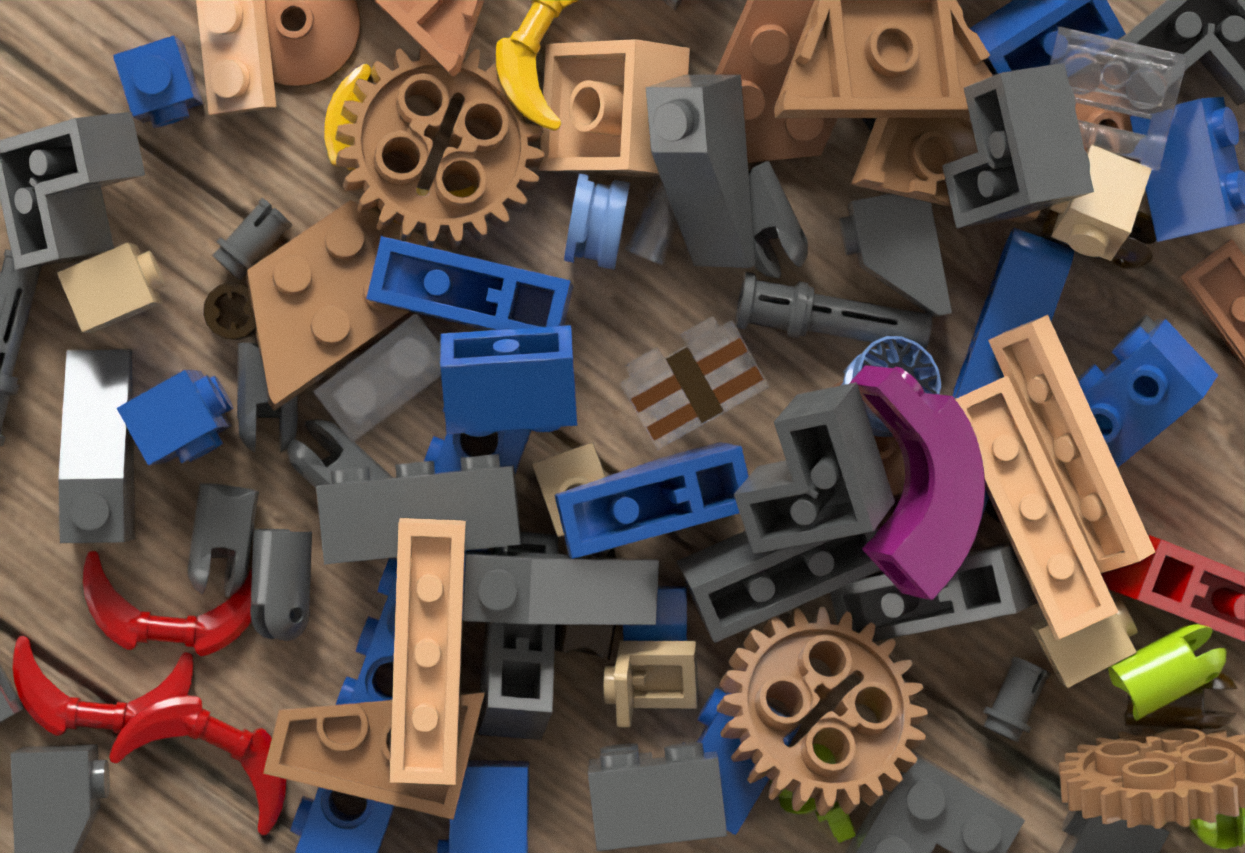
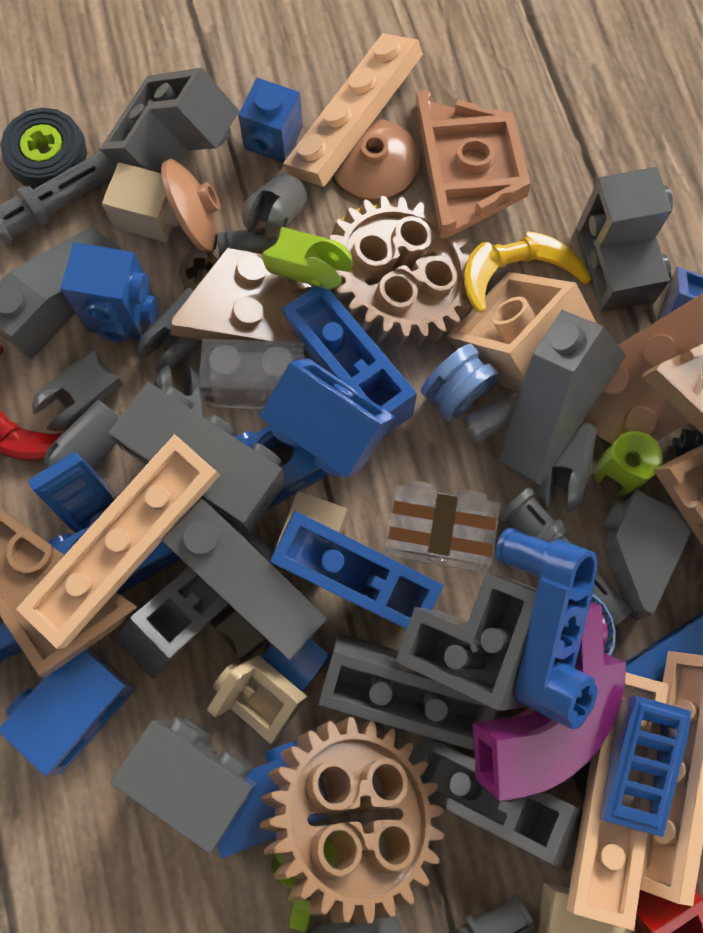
camera: 40 degrees right, 15 degrees down
none -> blue slope [28,452,116,533]
none -> nougat dish [161,159,220,253]
none -> dark grey piece [241,174,307,239]
none -> lime piece [262,227,353,289]
none -> blue beam [496,528,598,729]
none -> lime piece [594,431,663,497]
none -> blue slope [600,696,691,837]

